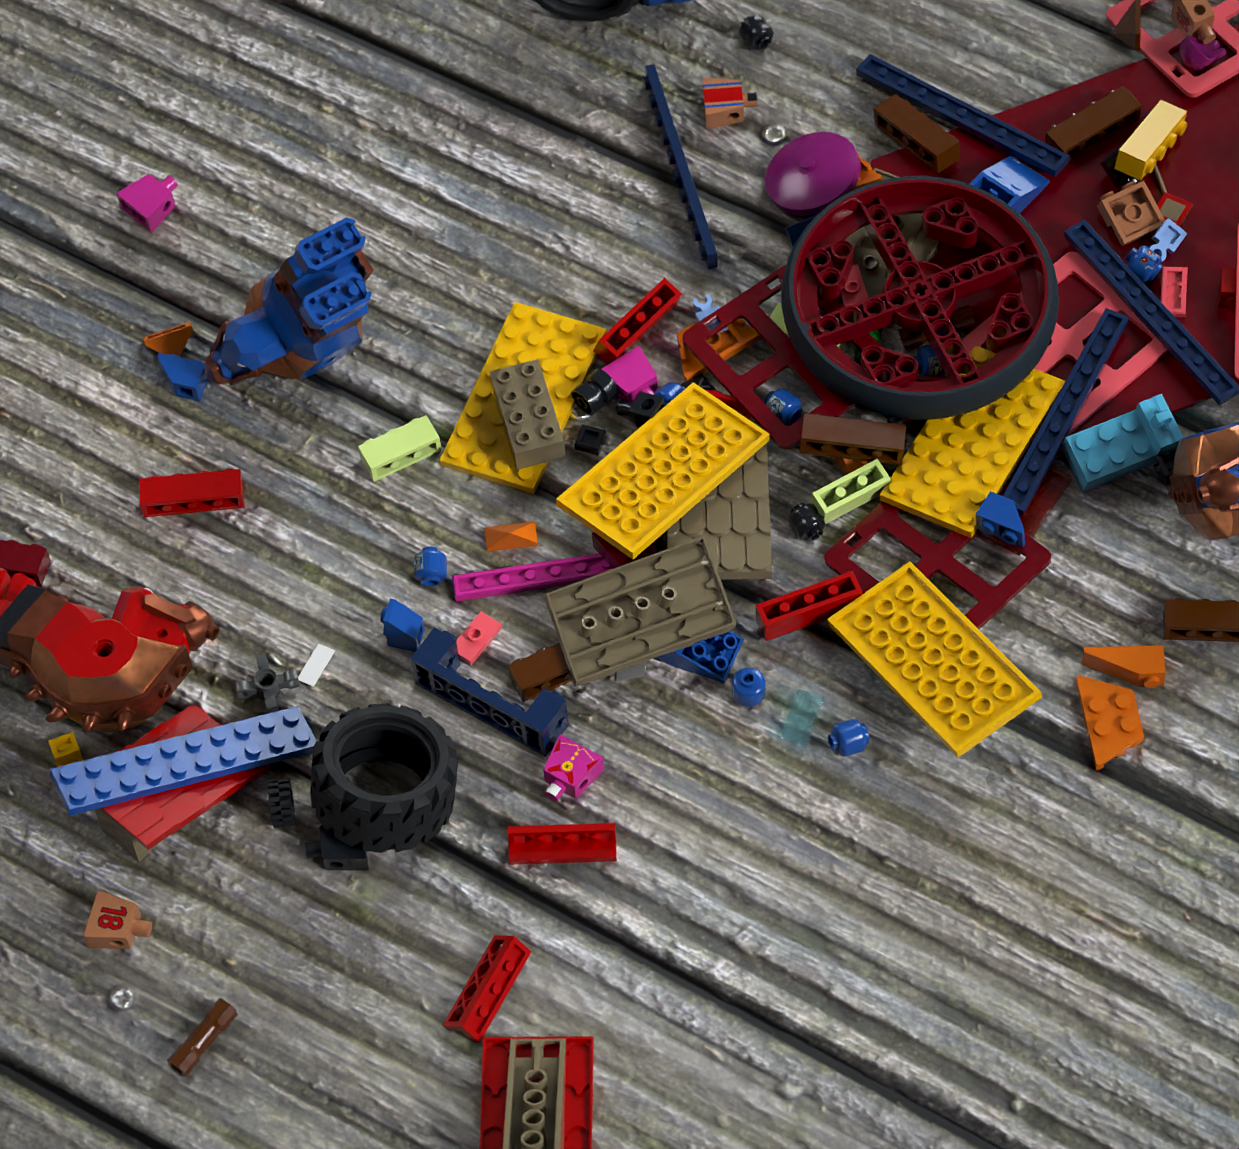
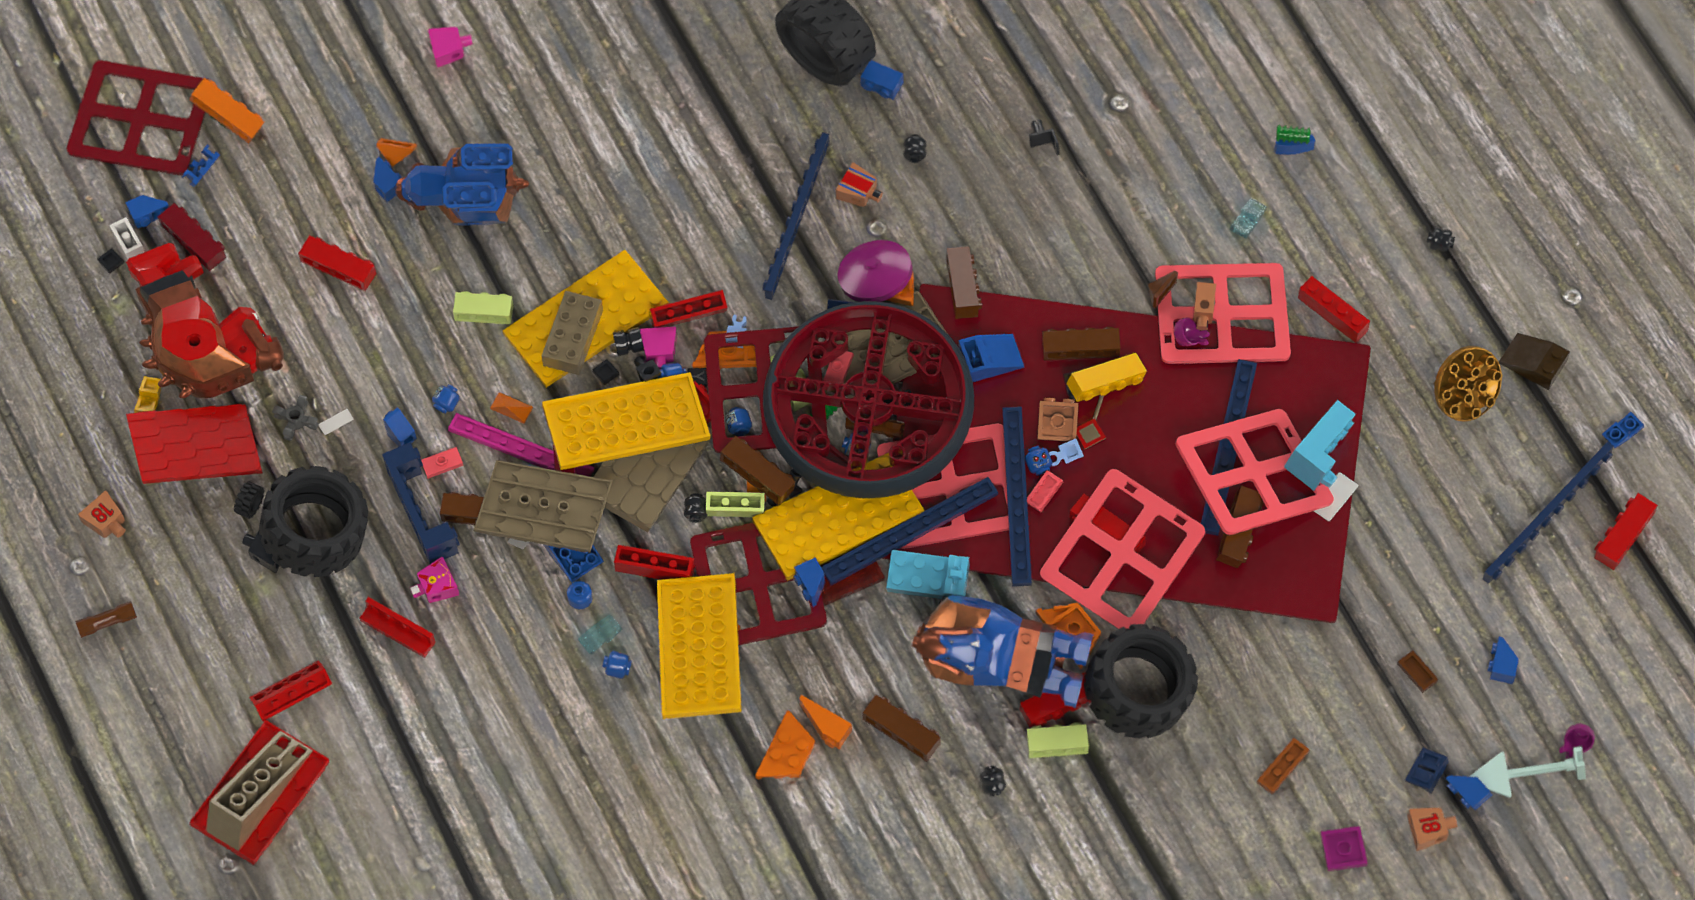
camera: 30 degrees right, 5 degrees up
plate [50,706,317,816] -> none
dark blue plate [856,54,1069,177] -> none

